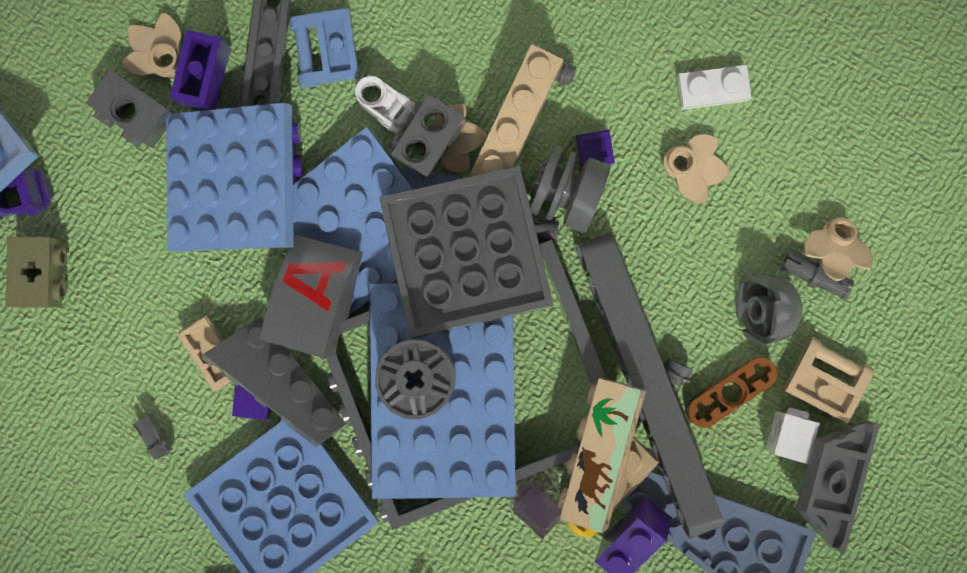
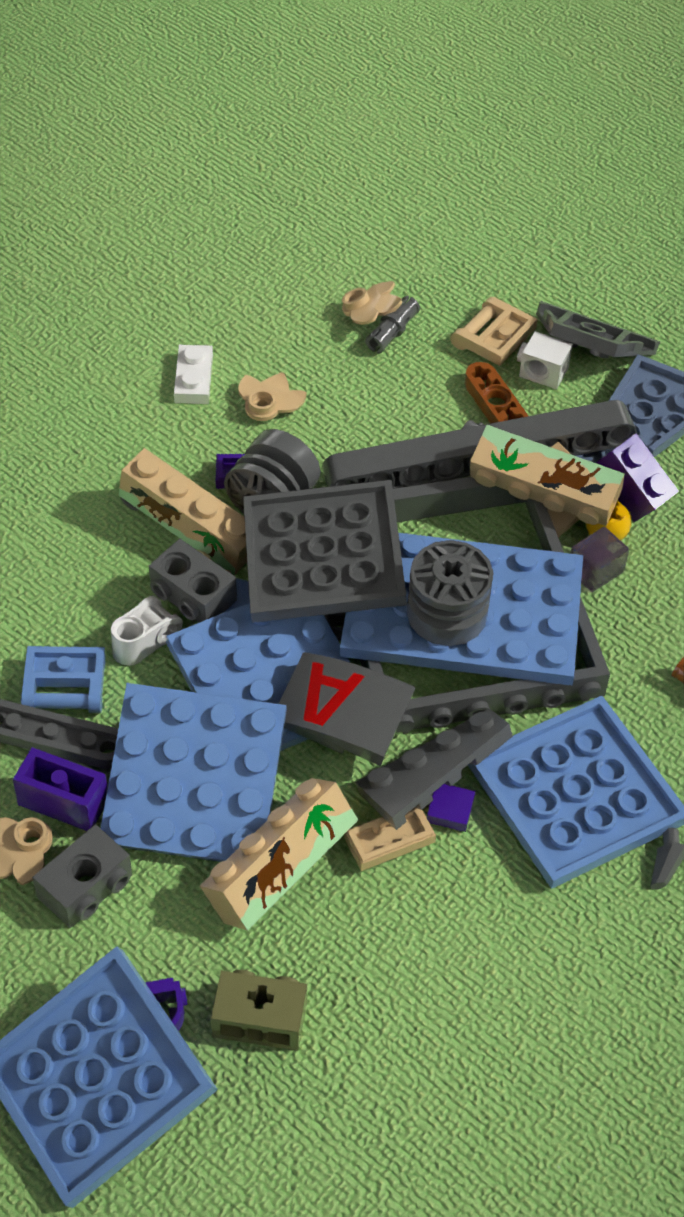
camera: 85 degrees left, 35 degrees down
dark grey pin [133,413,173,460] -> none
dark grey cylinder [736,274,803,345] -> none
none -> tan brick [200,778,358,931]

